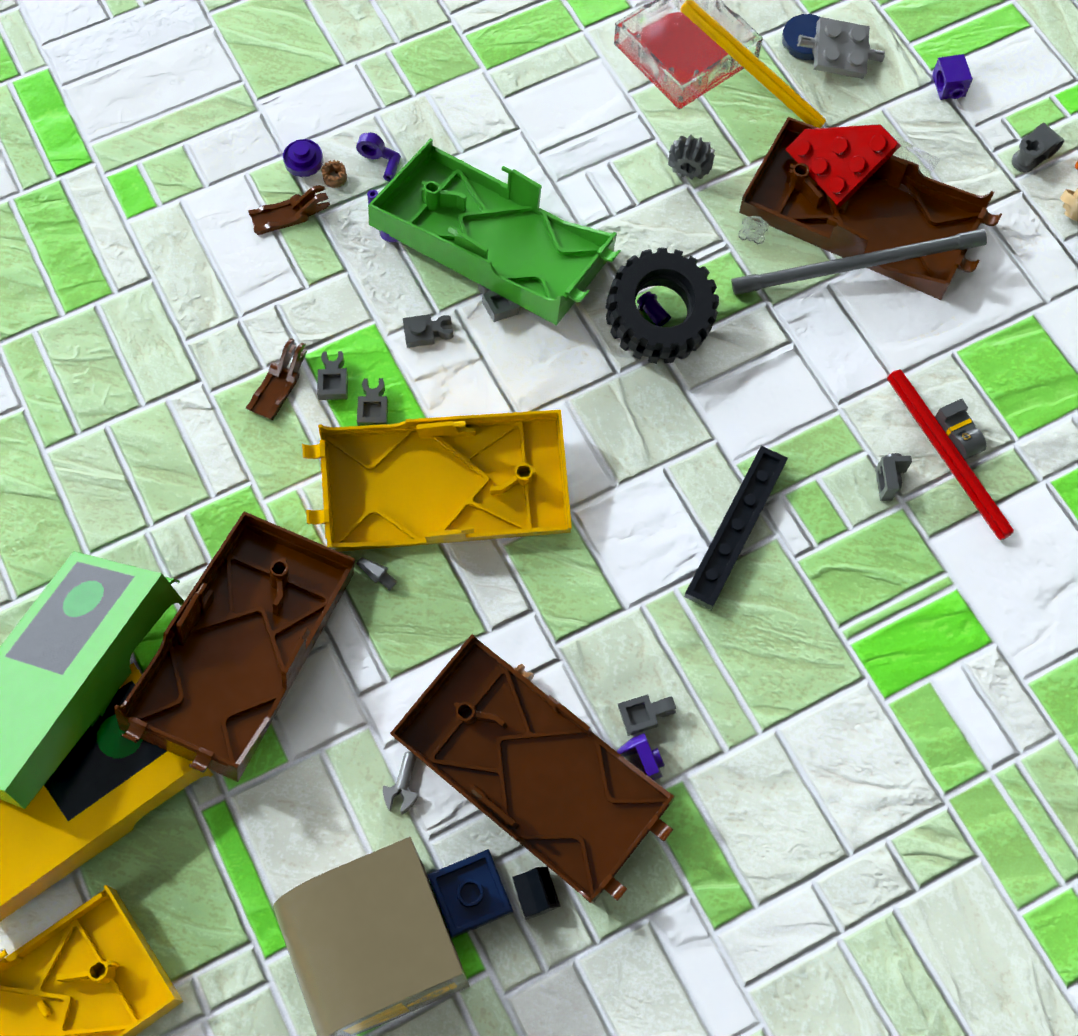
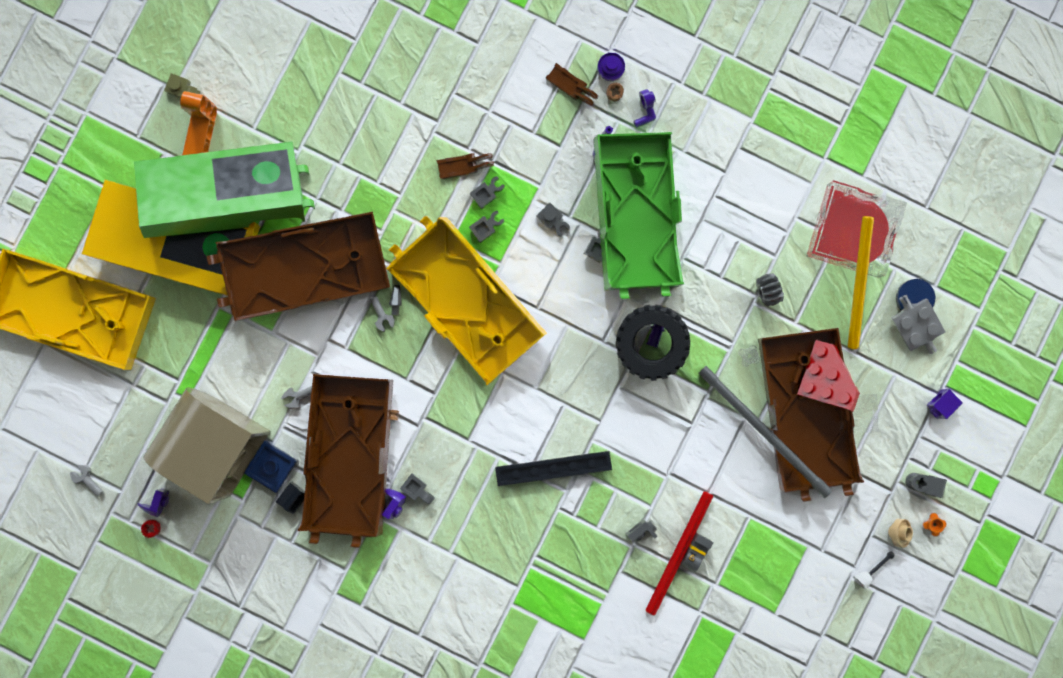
camera: 50 degrees right, 20 degrees up
none -> light grey bar [370,296,395,332]

